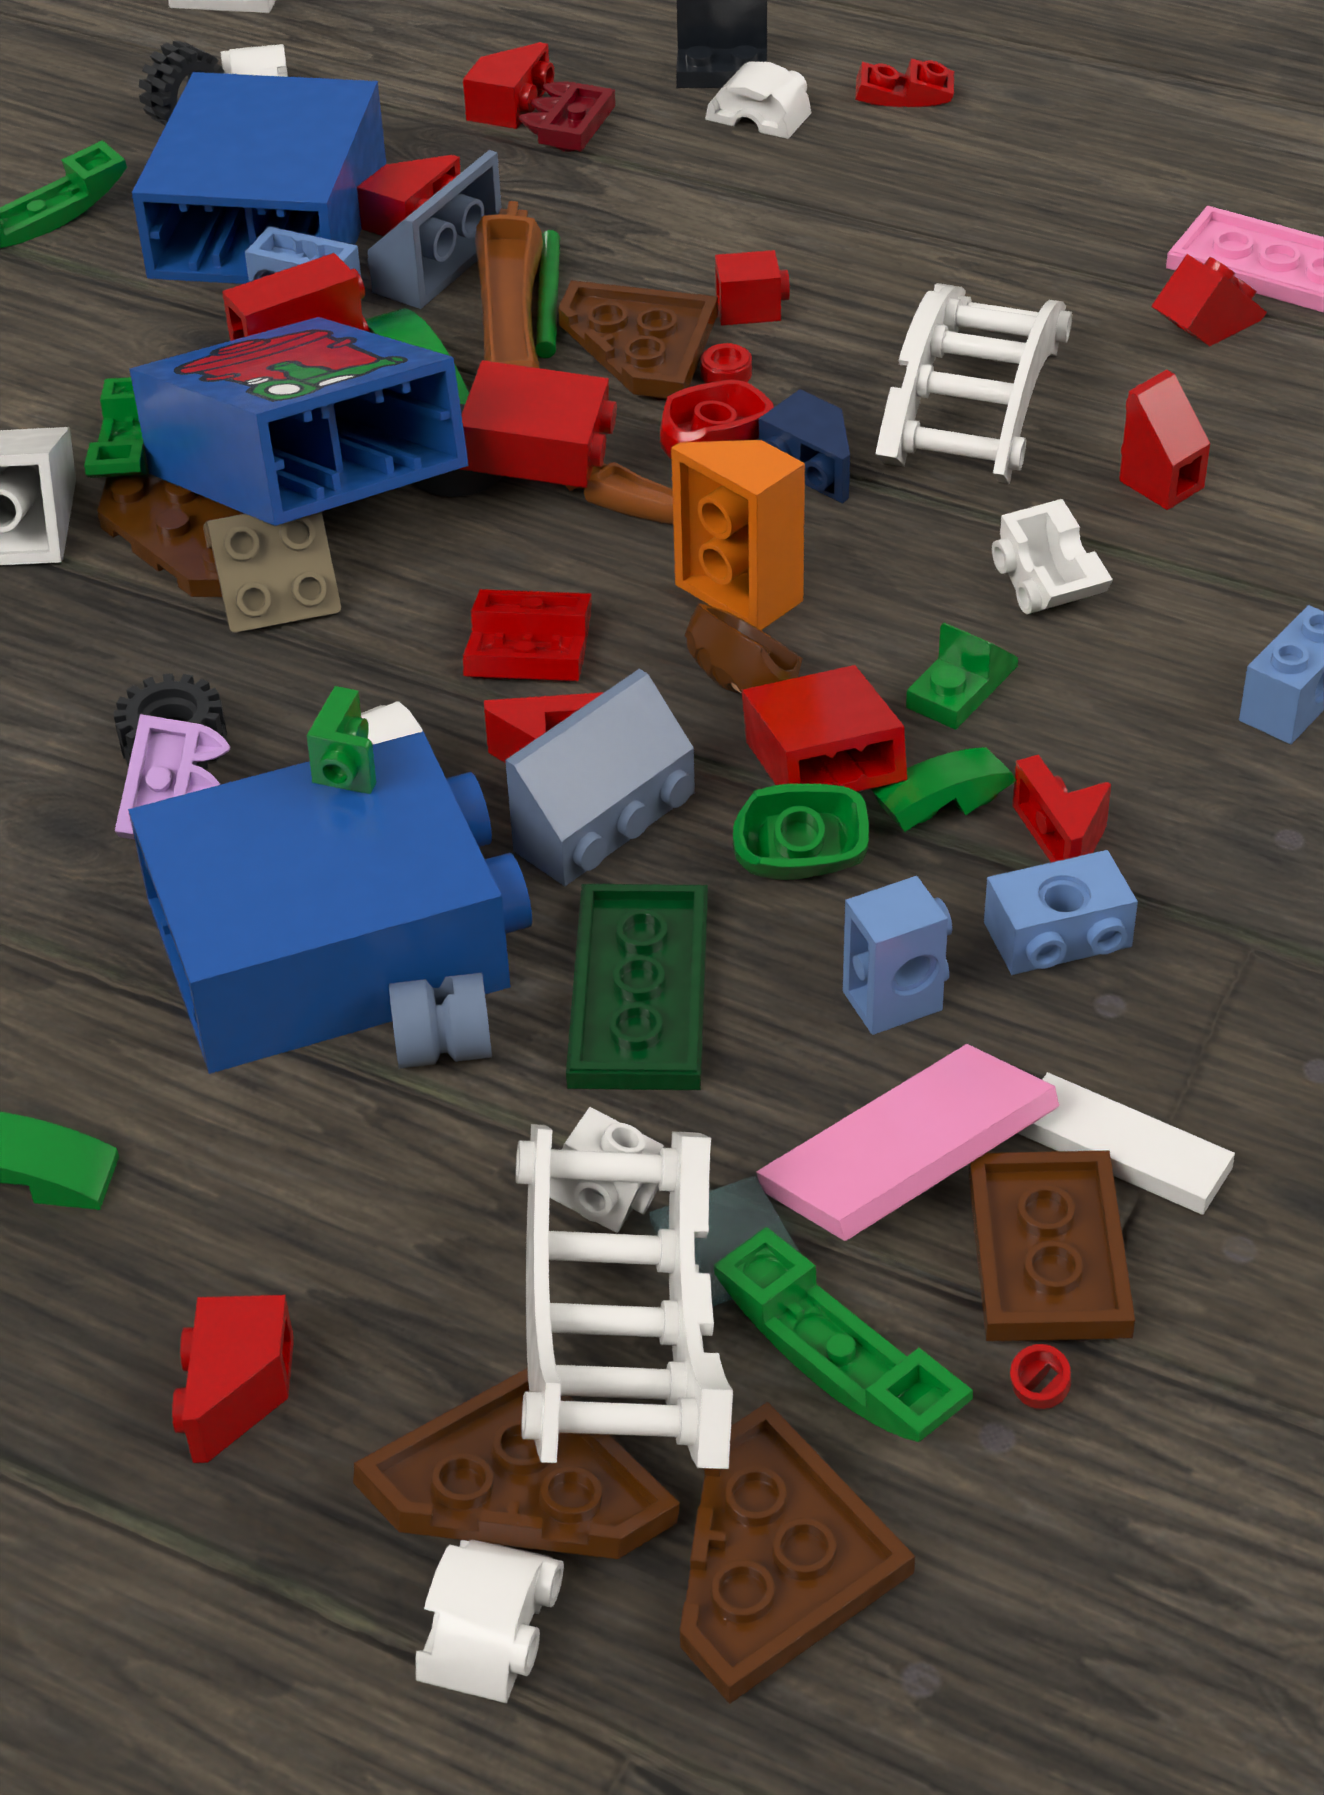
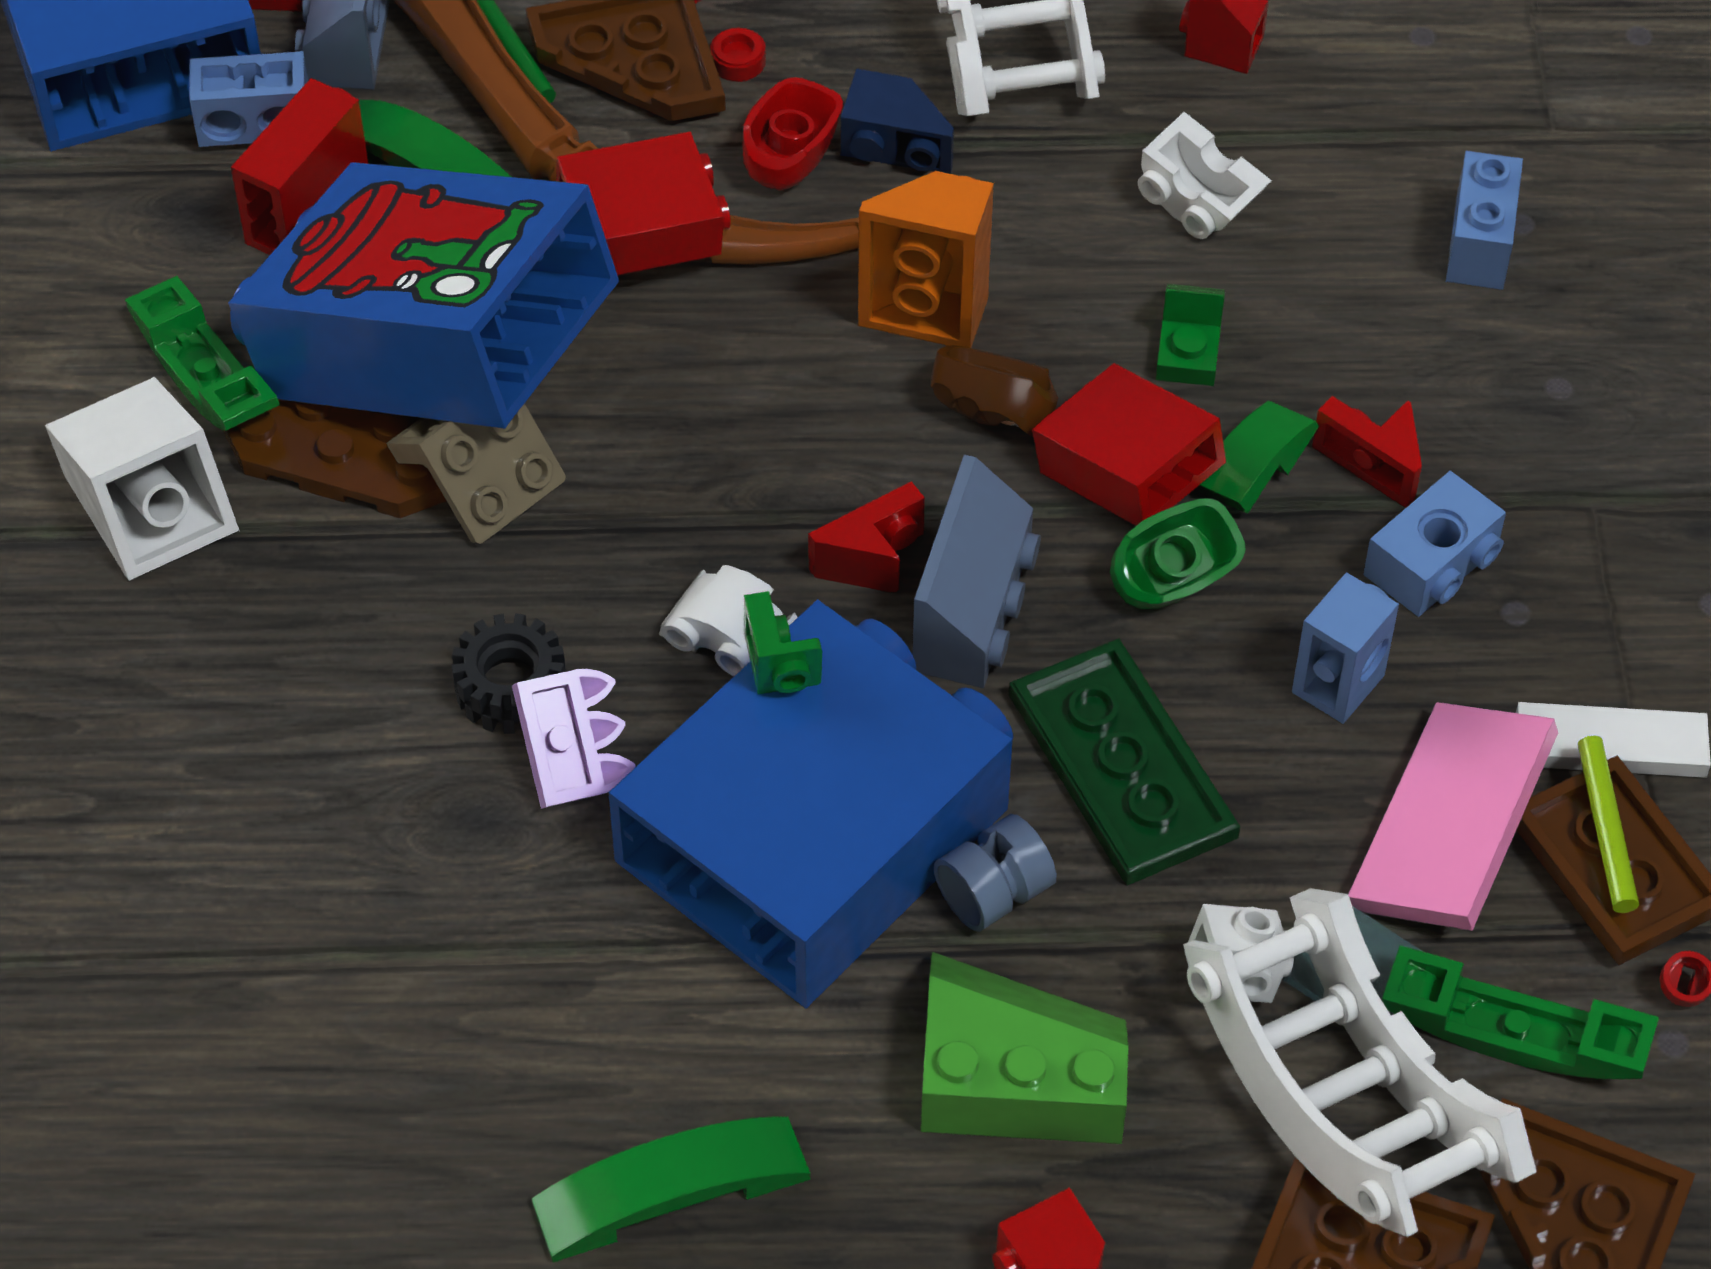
camera: 30 degrees left, 10 degrees up
red slope [463,589,592,681] -> none
none -> bright green wedge [921,952,1128,1144]
none -> lime bar [1577,736,1639,913]

